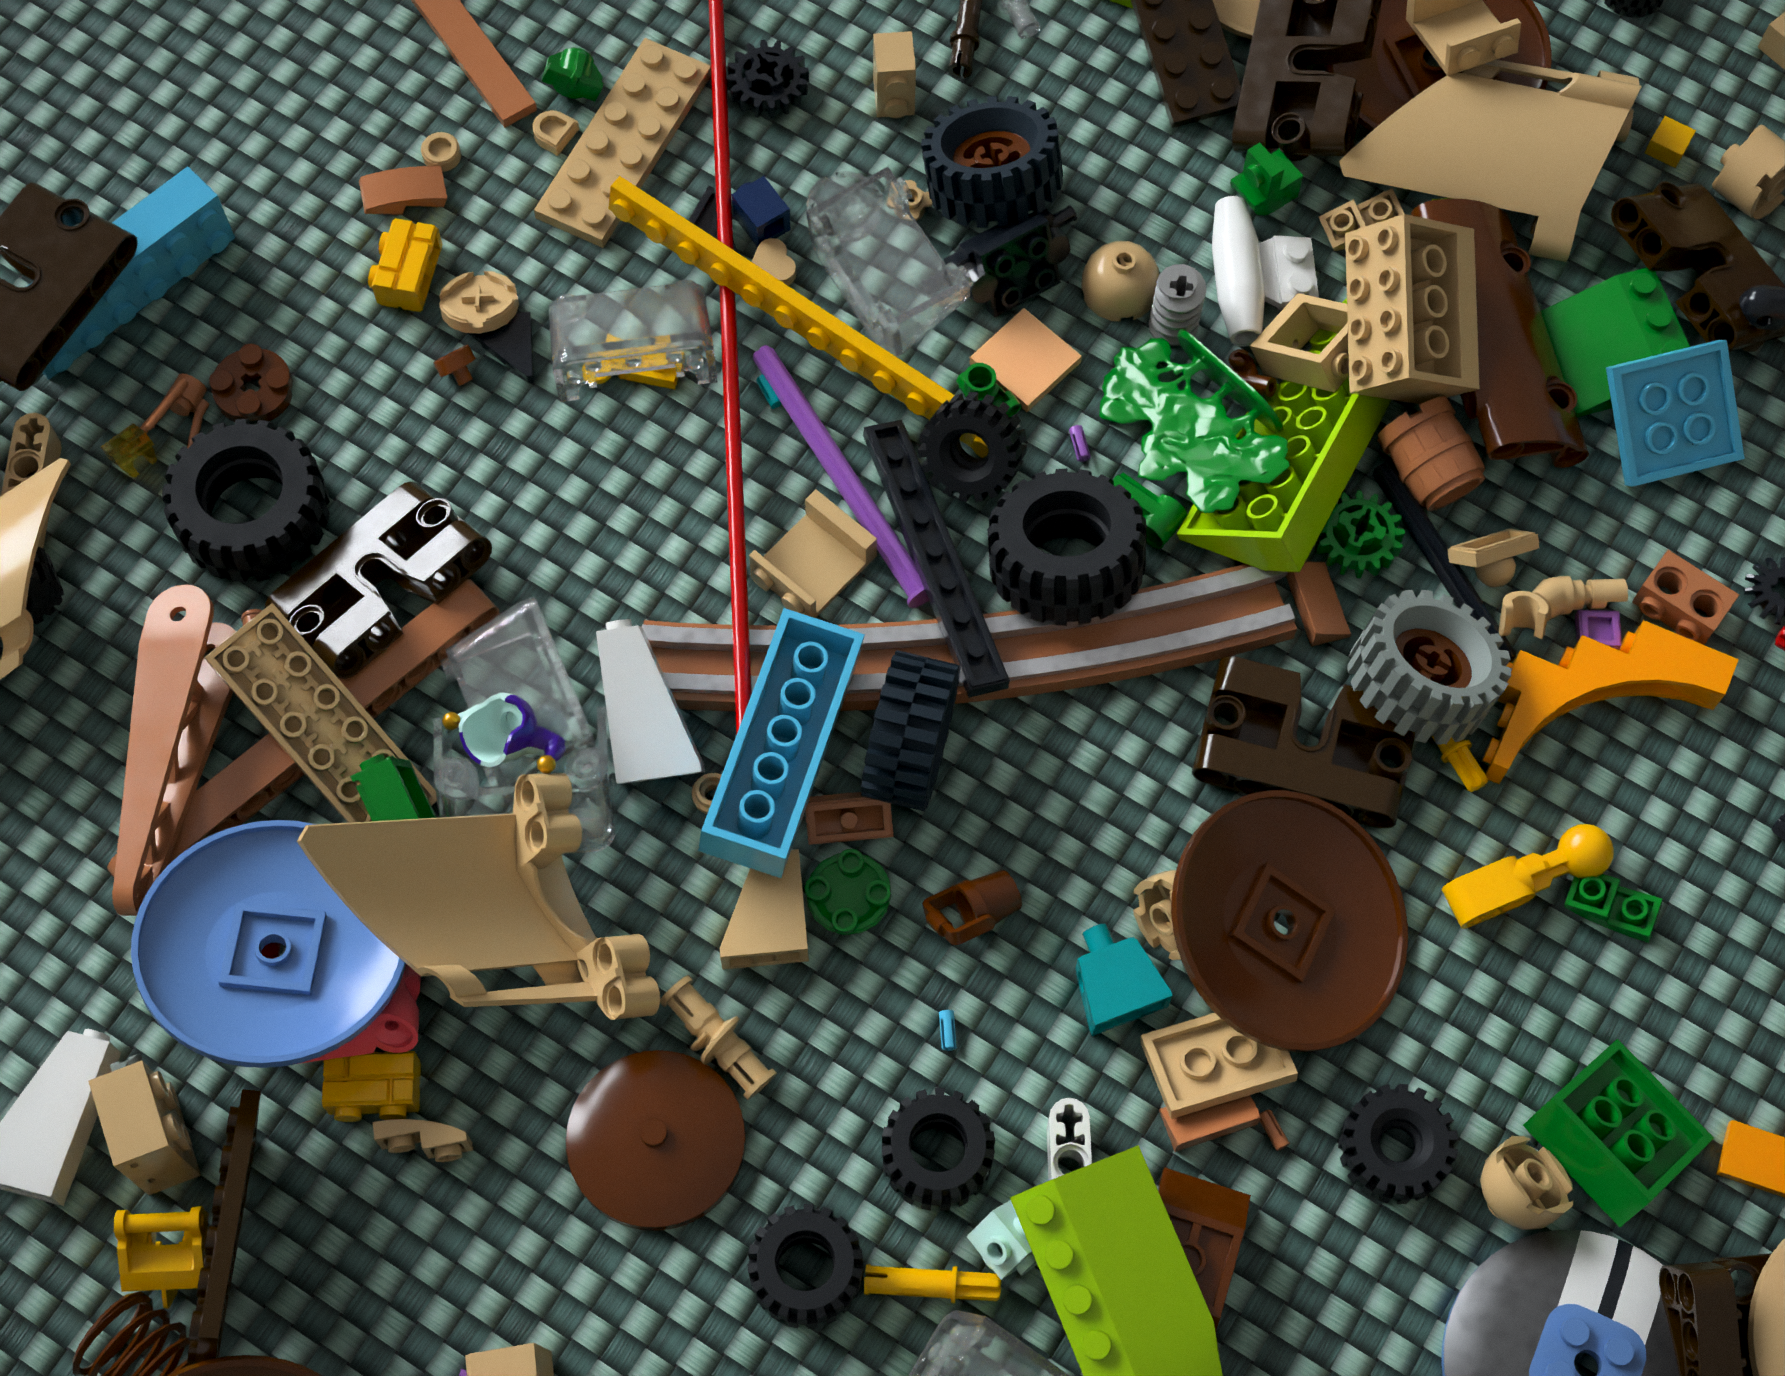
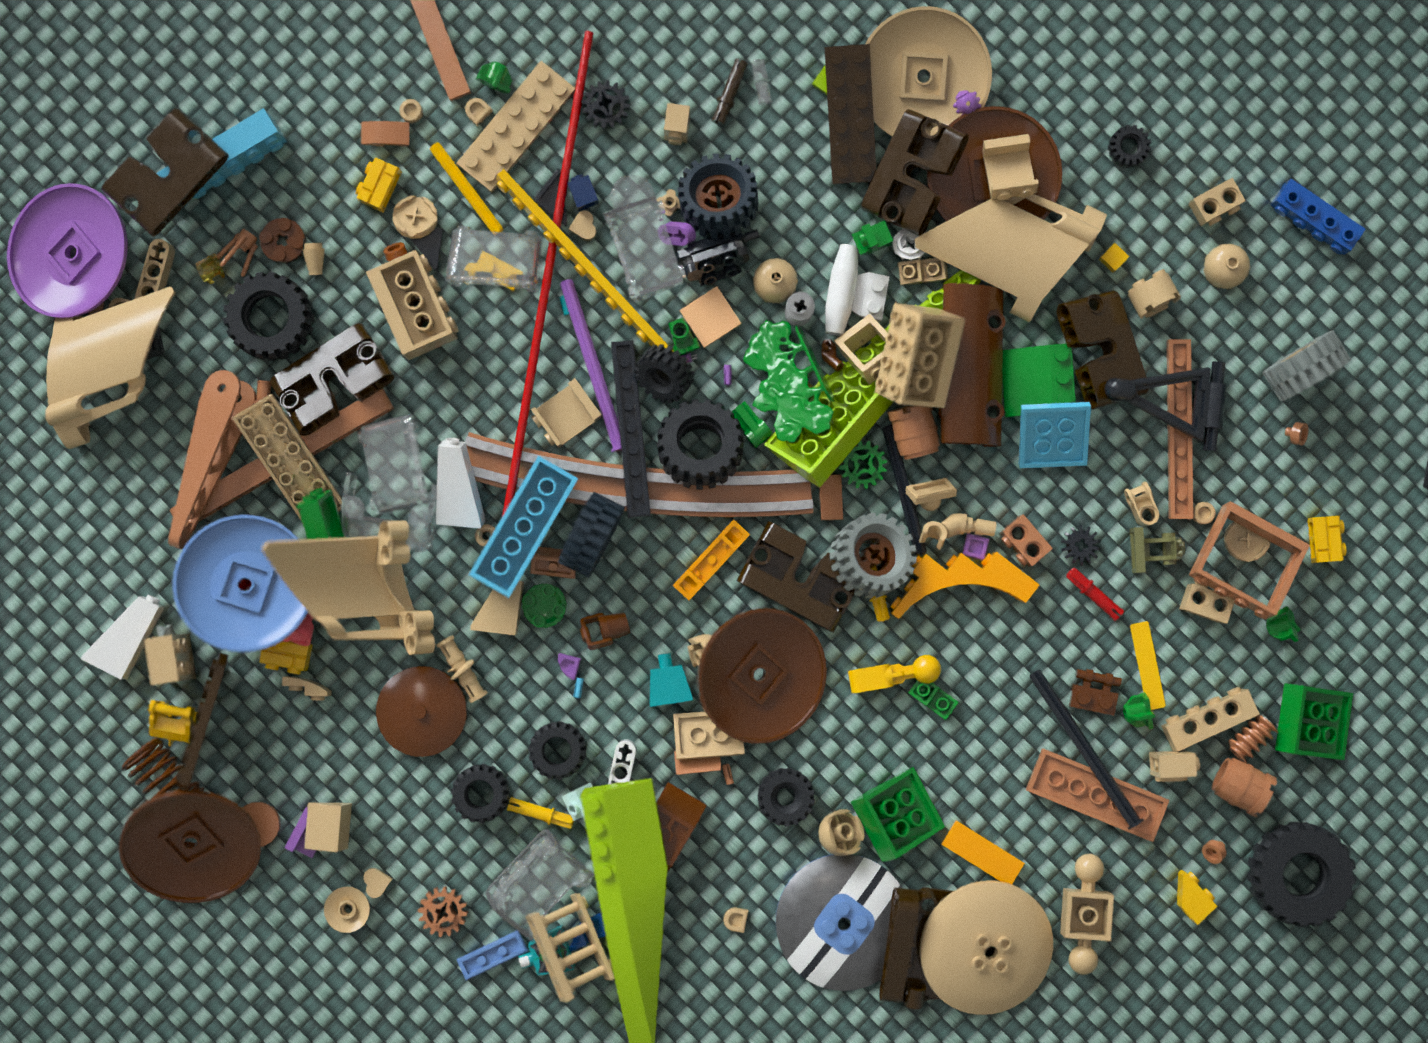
camera: 10 degrees right, 20 degrees up
piece [442,693,566,774] -> none
none -> tan cone [302,243,325,275]
none -> tan brick [366,250,459,360]
none -> yellow axle [430,142,503,236]
none -> medium lavender tile [558,653,581,680]
none -> medium lavender beam [659,222,696,246]
none -> light orange slope [672,519,750,600]
none -> white gear [893,229,925,261]

